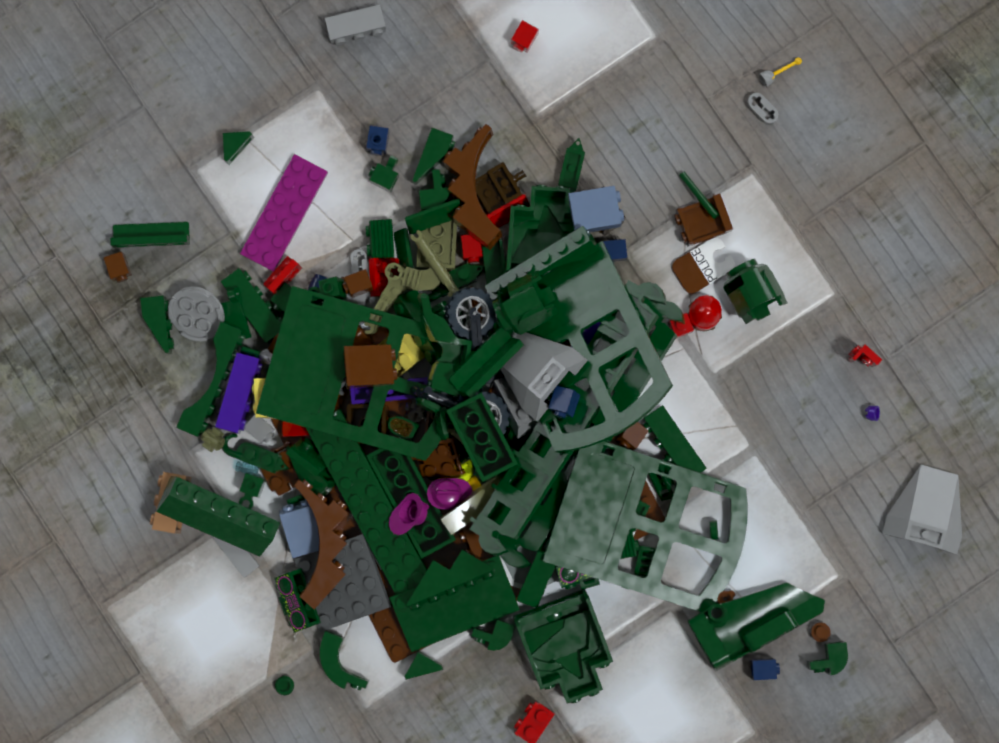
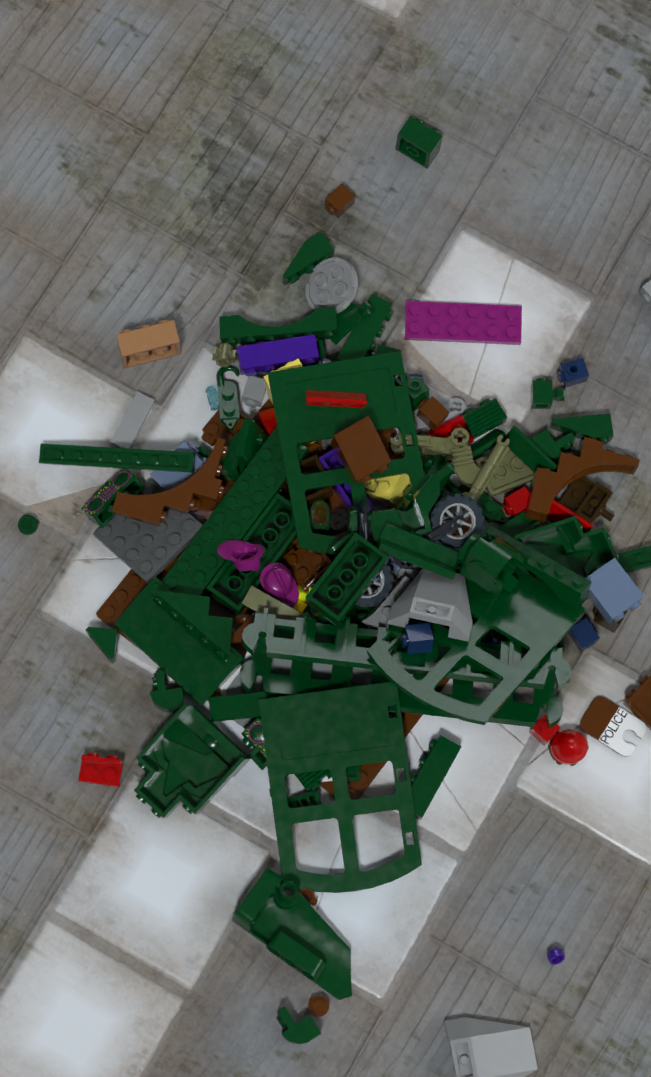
camera: 55 degrees right, 10 degrees down
dark green panel [110,222,190,248] -> none
dark green slope [155,476,281,557] -> none
dark green slope [223,131,255,165] -> none
dark green brick [239,473,266,509] -> none
red bracket [263,256,302,294] -> none
dark green arch [320,631,369,691] -> none
reddish brown brick [615,422,649,451] -> none
dark green slope [648,458,675,501] -> none
dark green tile [709,520,719,540] -> none
dark green piece [723,258,788,324] -> none
dark blue brick [750,659,780,680] -> none
red bracket [848,344,882,367] -> none
none -> dark green plate [39,443,195,473]
none -> red slope [305,390,367,408]
none -> dark green brick [396,116,443,169]

